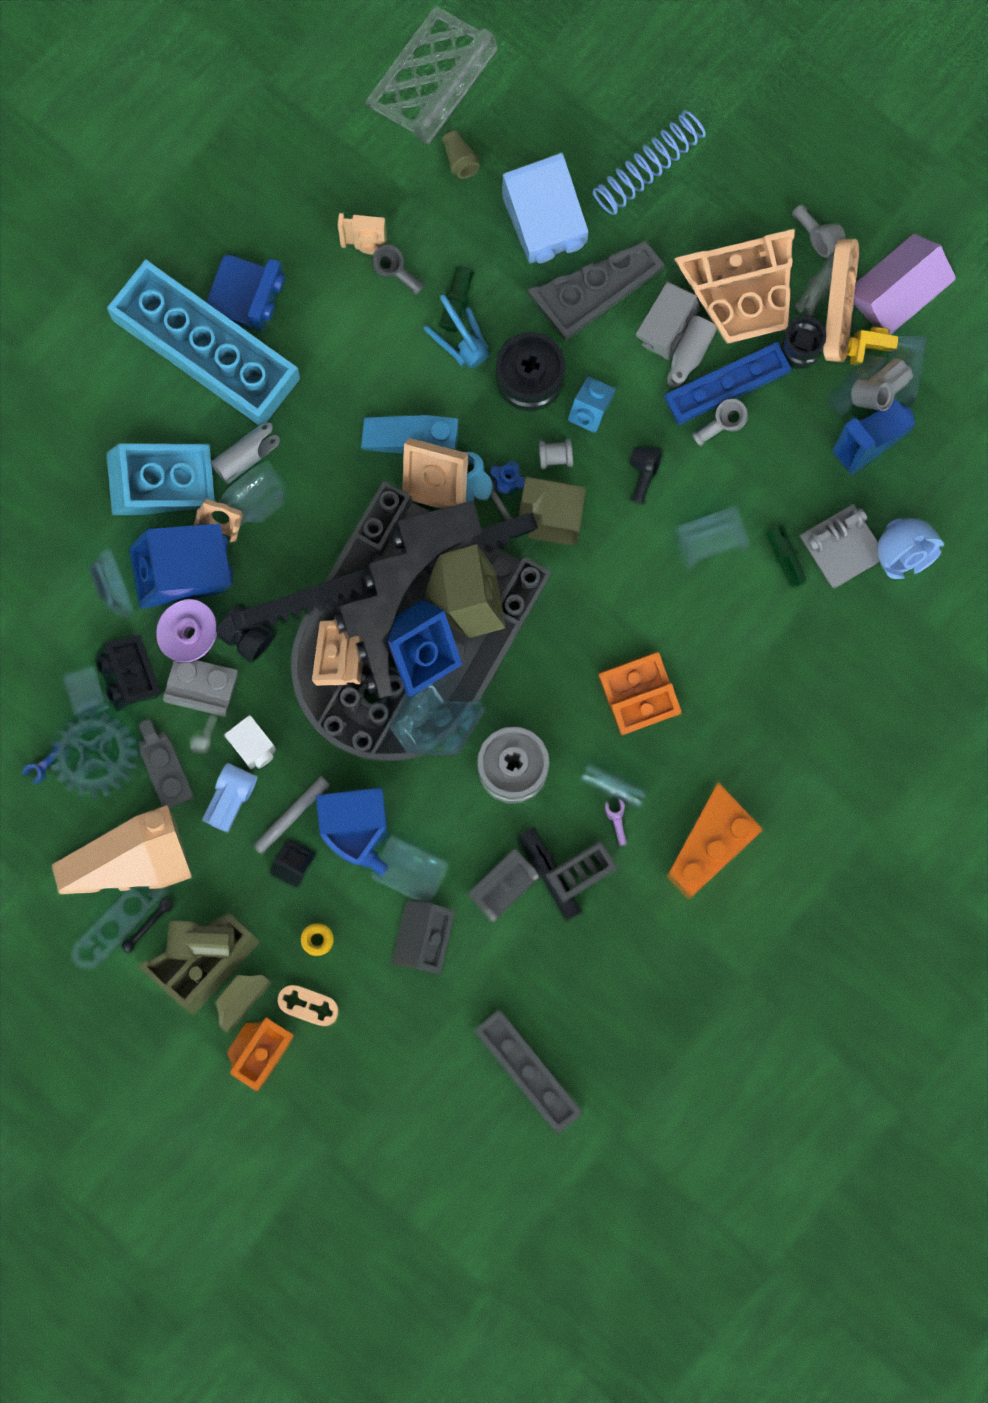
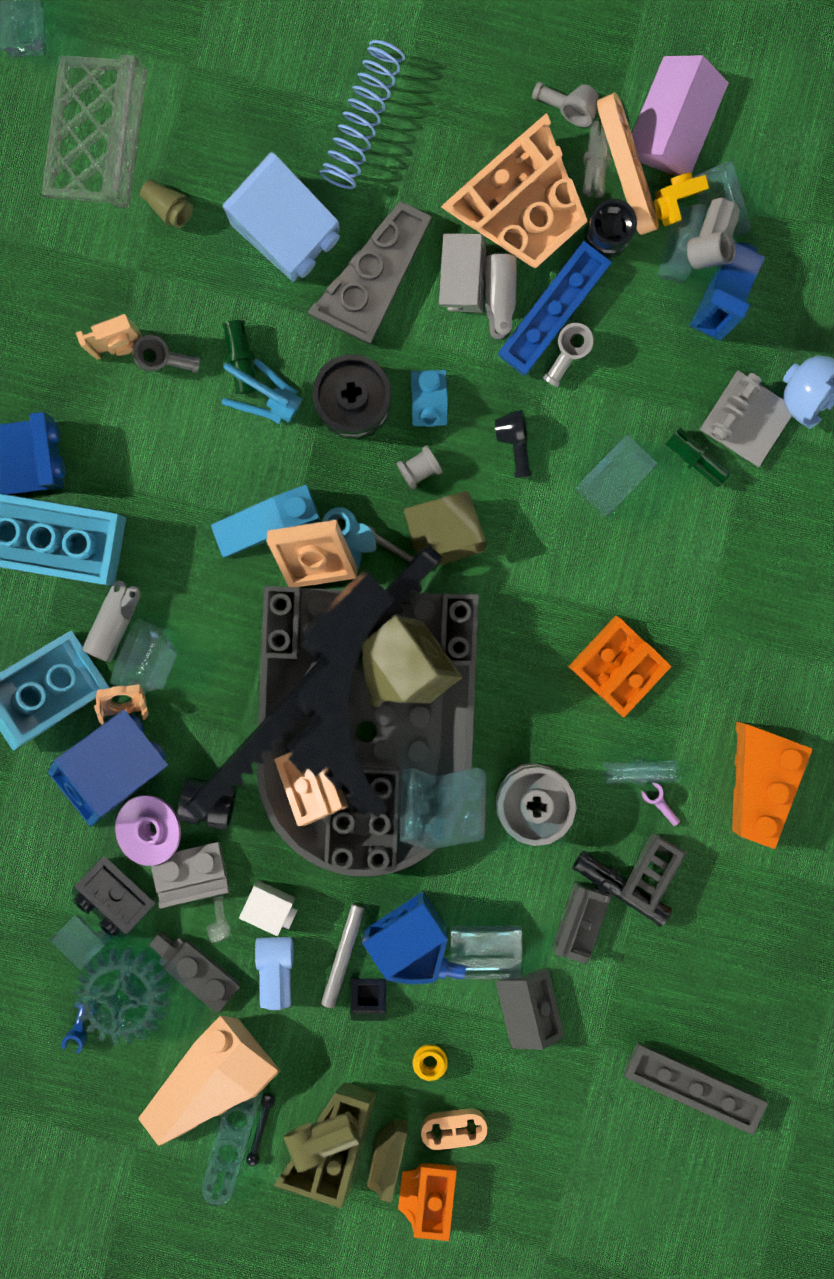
camera: 30 degrees left, 10 degrees up
clear light blue slope [89,548,136,618] -> none
blue slope [388,600,462,697] -> none
blue plate [490,461,526,494] -> none

